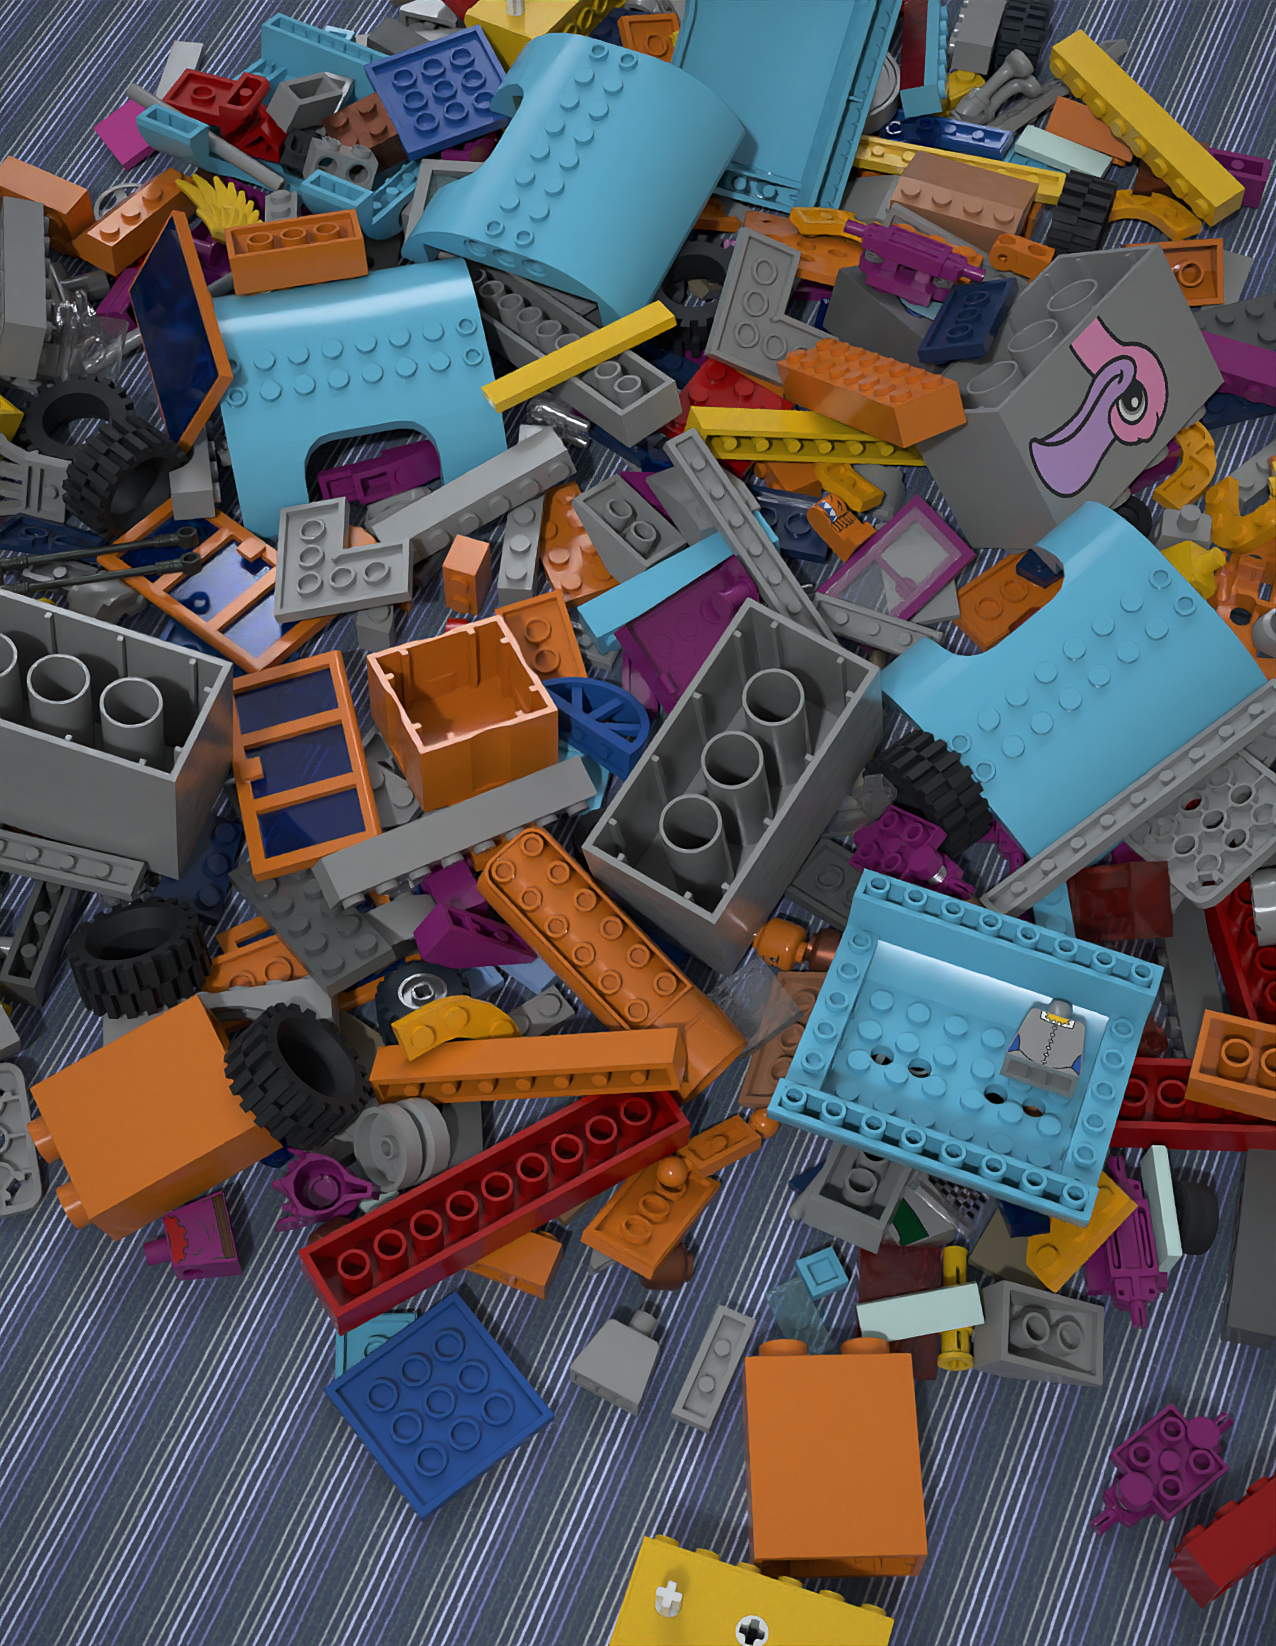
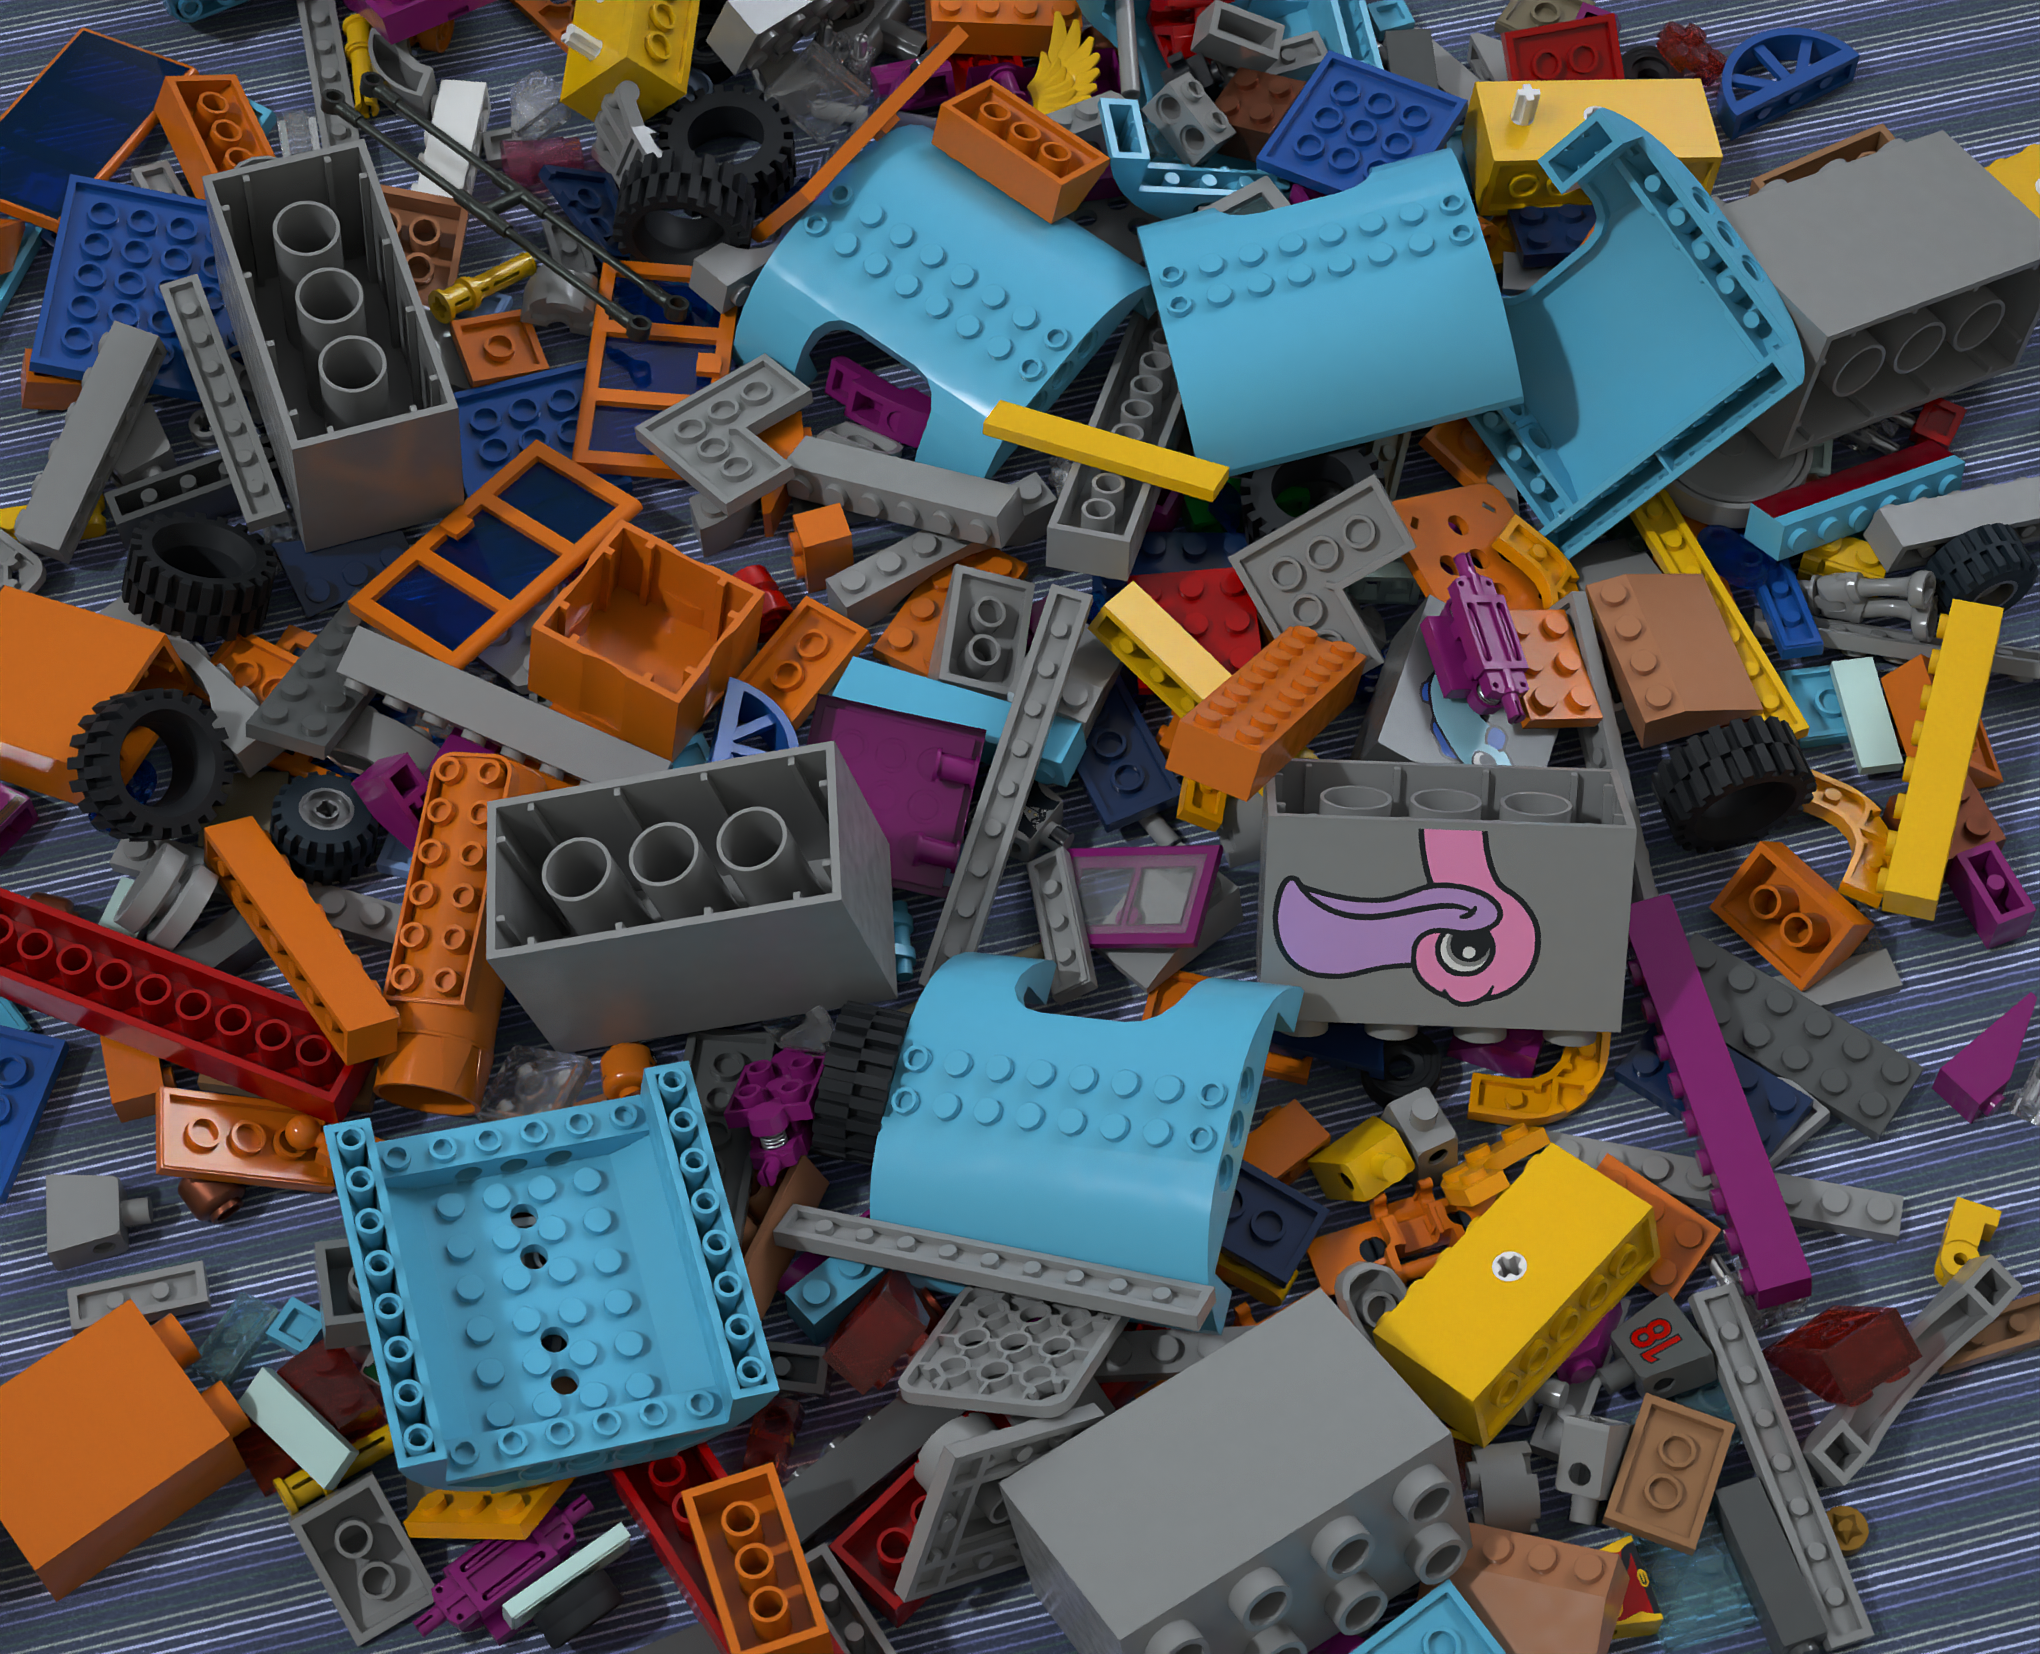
camera: 55 degrees right, 0 degrees up
magenta piece [271,1146,380,1232] -> none
light orange plate [391,995,522,1061] -> none
orange leg [807,494,876,563] -> none
dark blue plate [917,277,1019,364] -> none
orange leg [989,233,1055,286] -> none
light grey torso [999,1001,1085,1099] -> none

